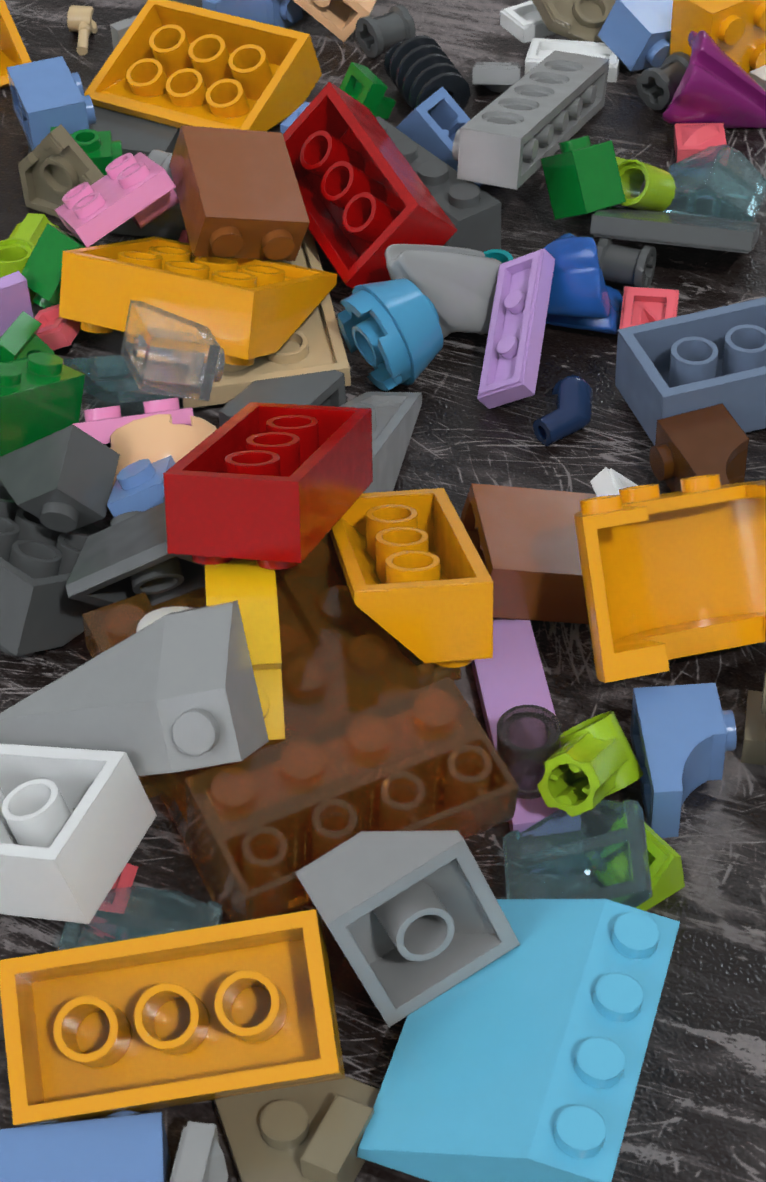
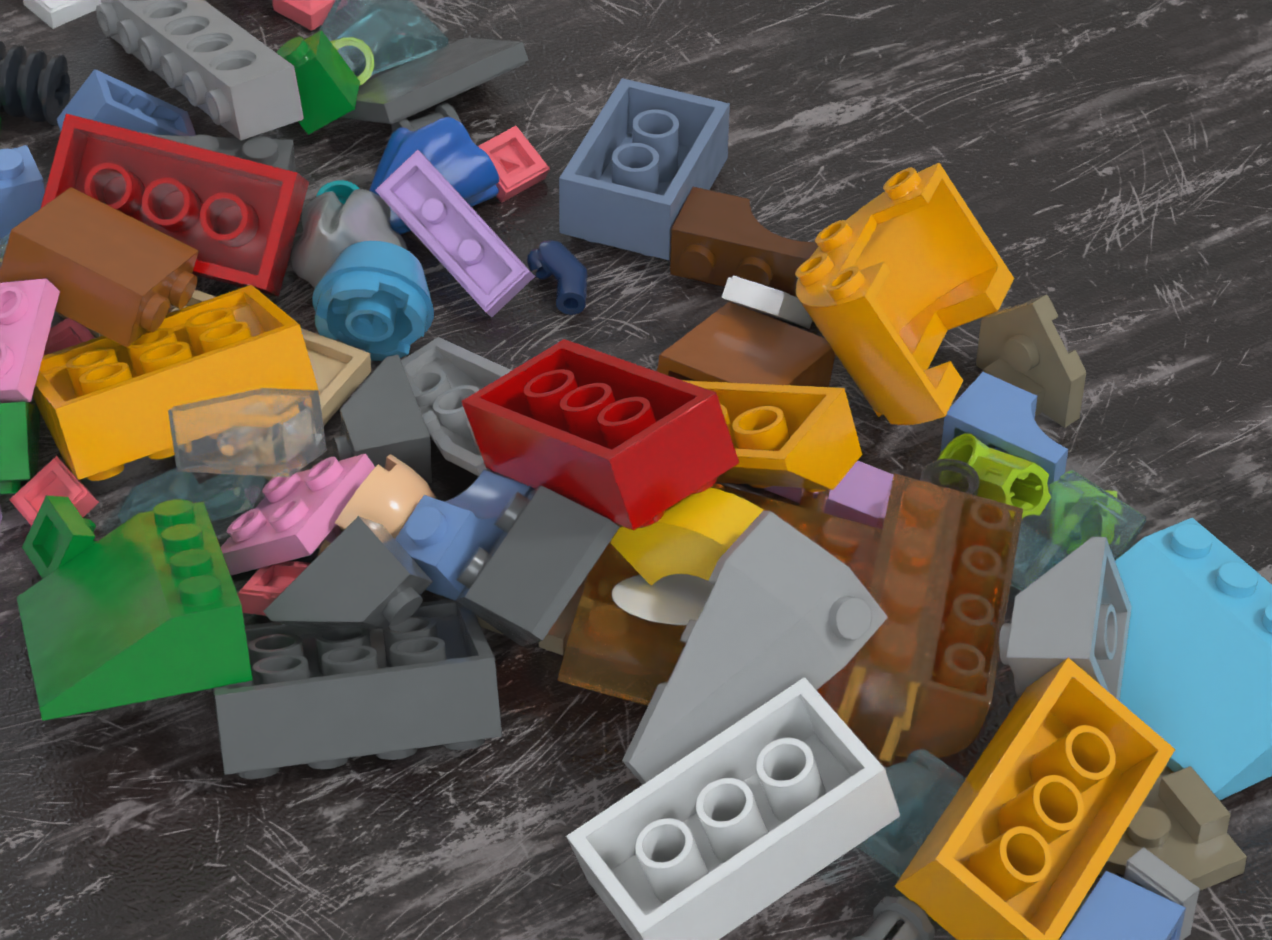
camera: 55 degrees left, 0 degrees up
light grey tile [472,62,521,93] -> none

